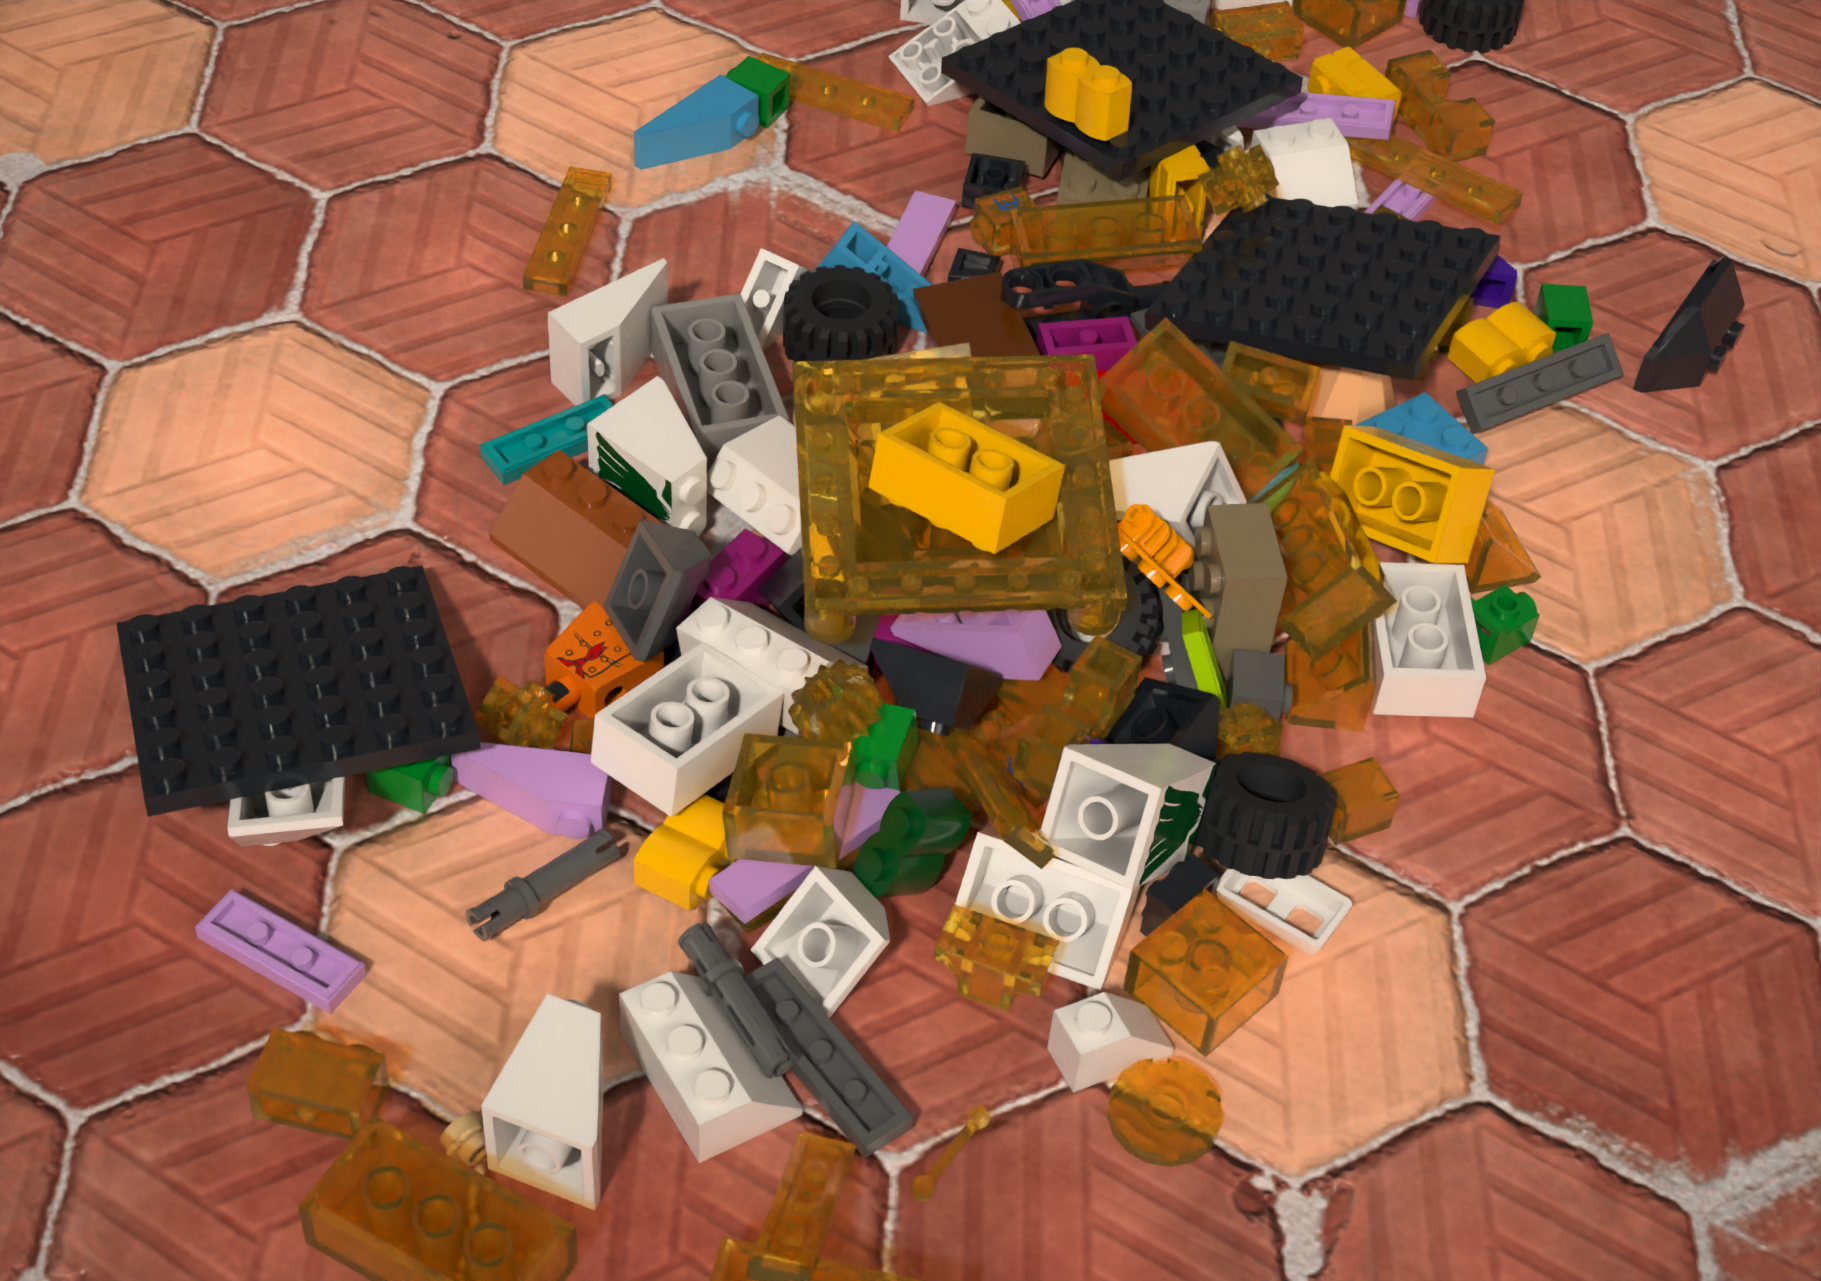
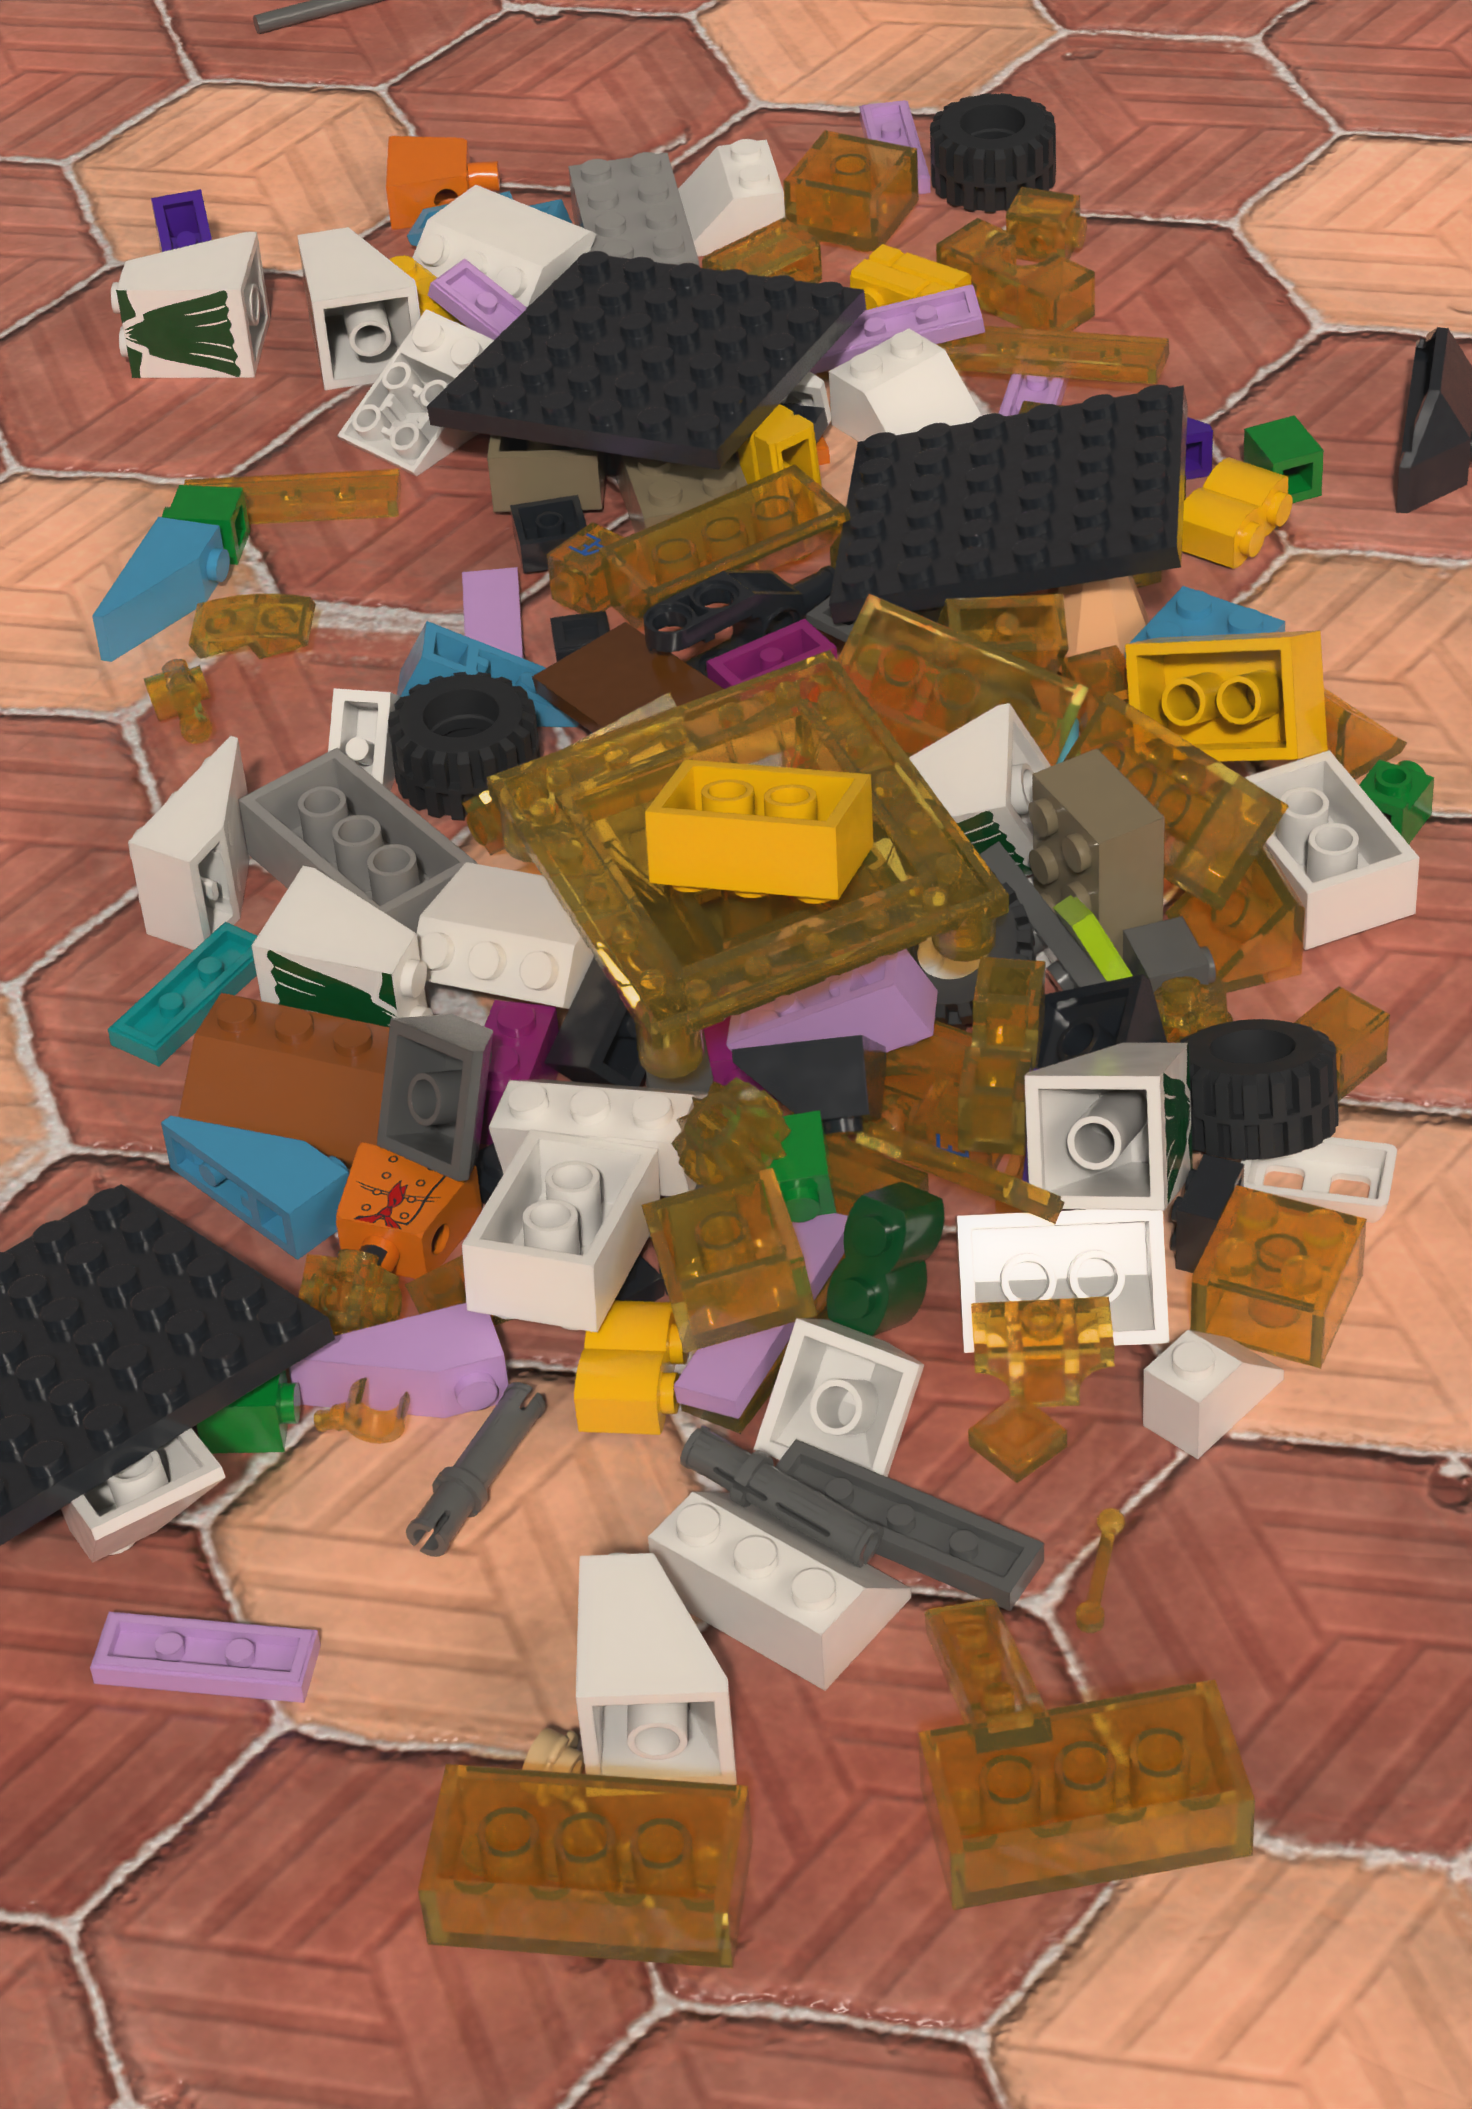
camera: 15 degrees left, 5 degrees down
clear yellow brick [246,1028,390,1145] -> none
clear yellow tile [522,166,612,296] -> none
yellow brick [1044,48,1132,141] -> none
light orange hinge [1103,504,1212,619] -> none
clear yellow tile [1107,1058,1223,1167] -> none
clear yellow brick [1198,144,1279,216] -> none
dark grey plate [1456,333,1624,434] -> none
none -> clear yellow plate [144,659,212,744]
none -> dark azure slope [161,1116,350,1260]
none -> clear yellow slope [188,593,316,659]
none -> clear yellow piece [314,1377,410,1444]
none -> clear yellow tile [968,1393,1067,1483]
none -> clear yellow brick [1006,187,1087,266]

